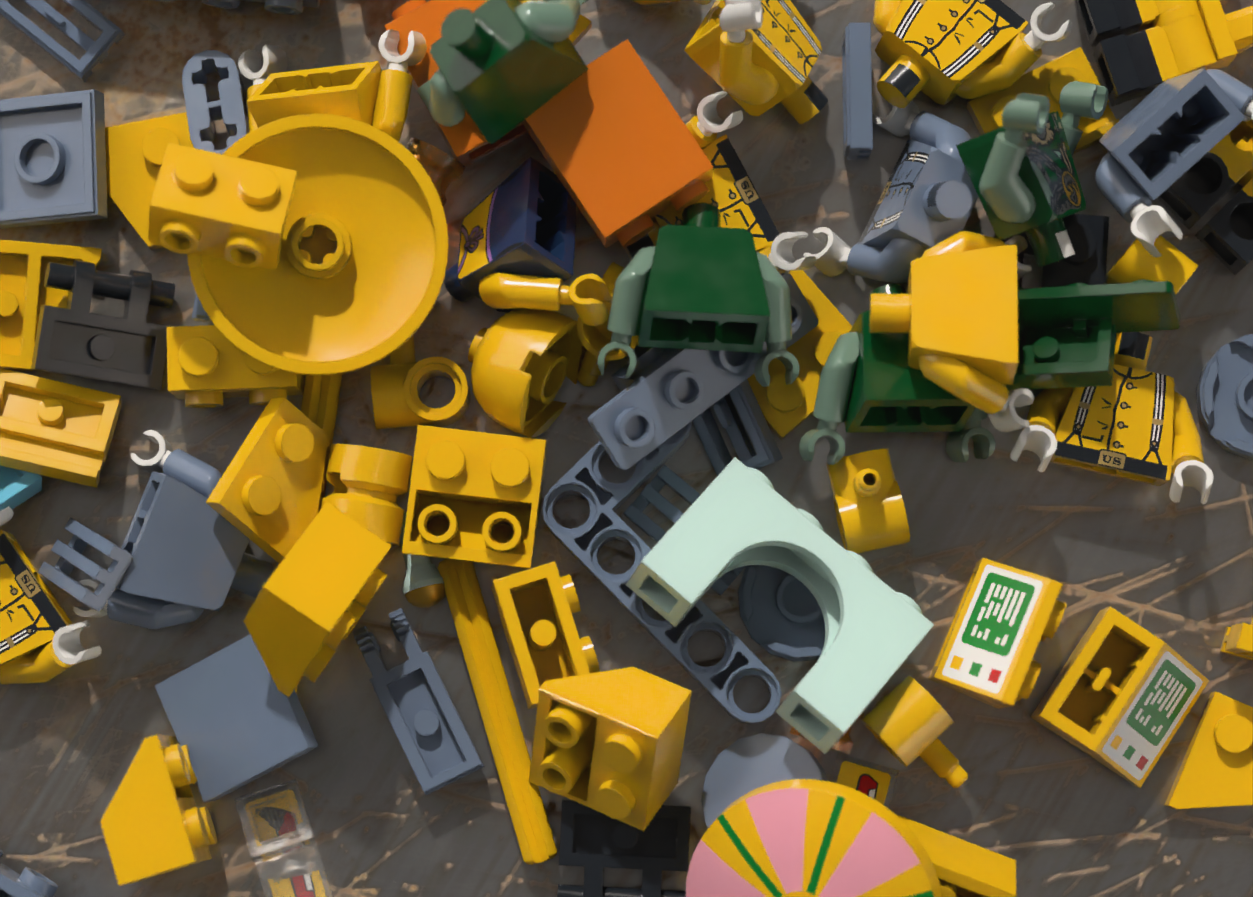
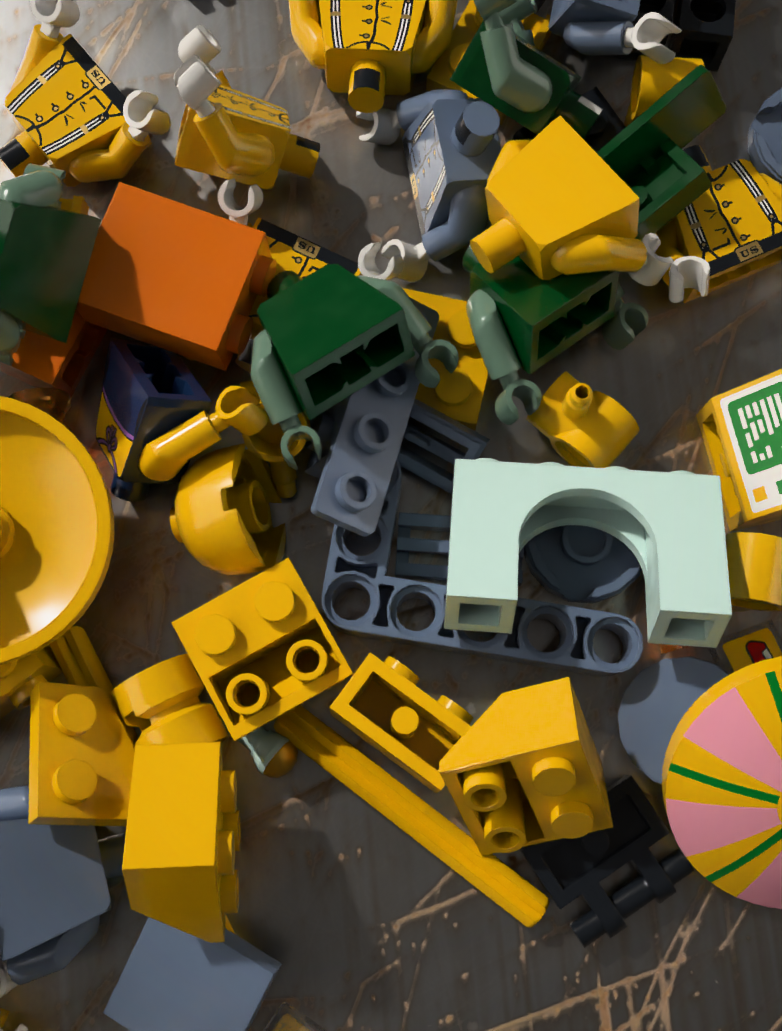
camera: 35 degrees left, 5 degrees down
sand blue hinge [353,608,485,795] -> none
yellow piece [370,335,471,429] -> none
sand blue tile [842,22,873,160] -> none

